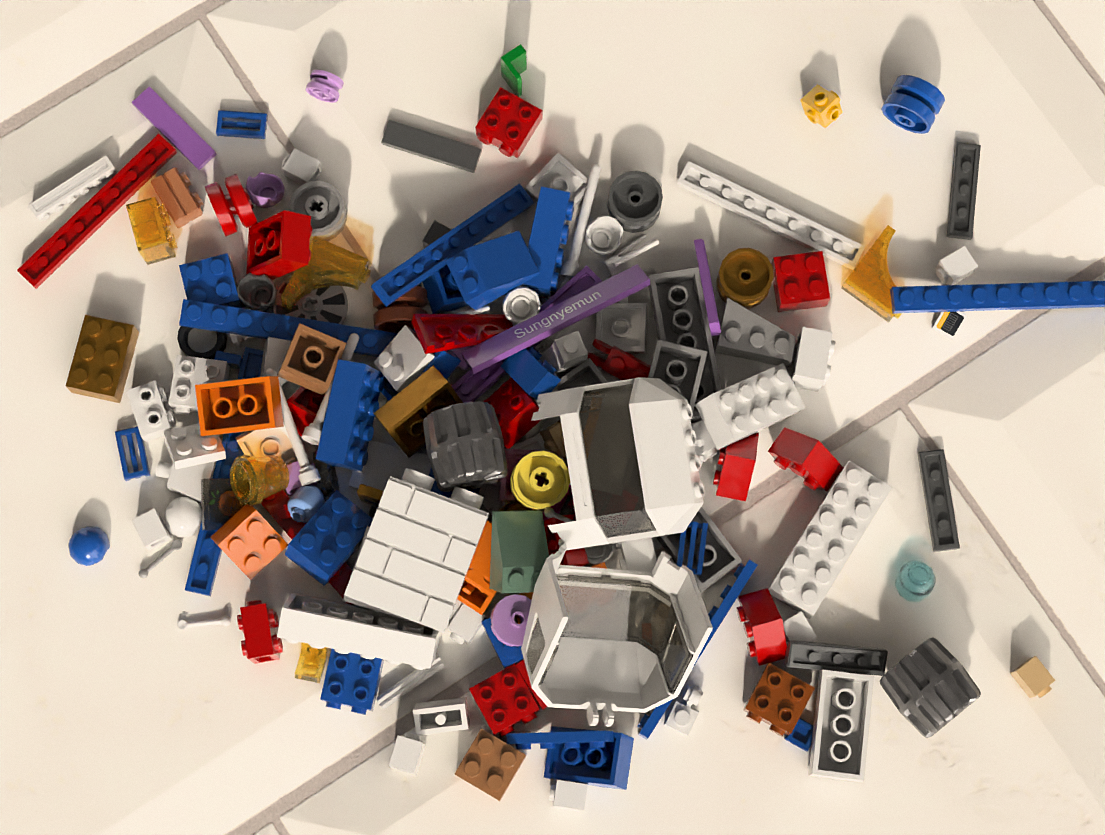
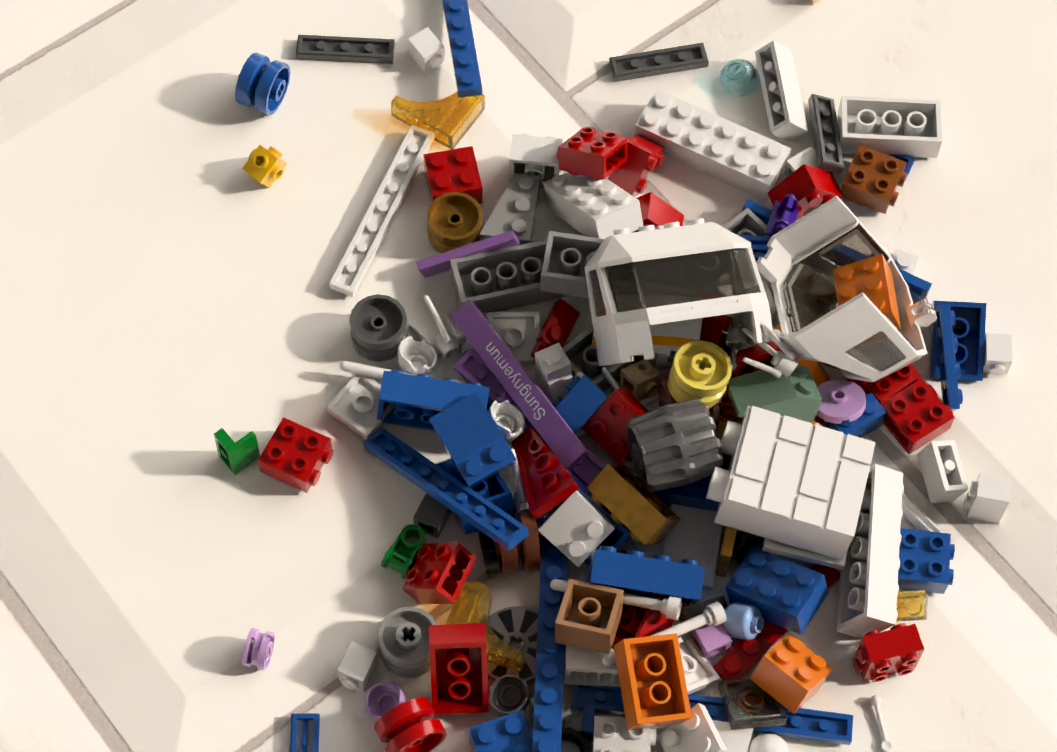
camera: 95 degrees left, 15 degrees down
clear yellow piece [230,455,289,507] -> none
dark grey tile [381,120,482,173] -> none
medium nougat brick [455,728,526,802] -> none
flat silver wheel [880,637,981,738] -> none
slope [932,312,968,341] -> none
none -> green piece [381,524,426,579]
none -> red brick [401,542,477,604]
none -> red brick [556,127,627,180]
none -> white plant [743,323,799,379]
none -> white brick [755,40,808,142]
none -> dark purple hinge [764,194,799,237]
none -> orange brick [833,254,901,343]

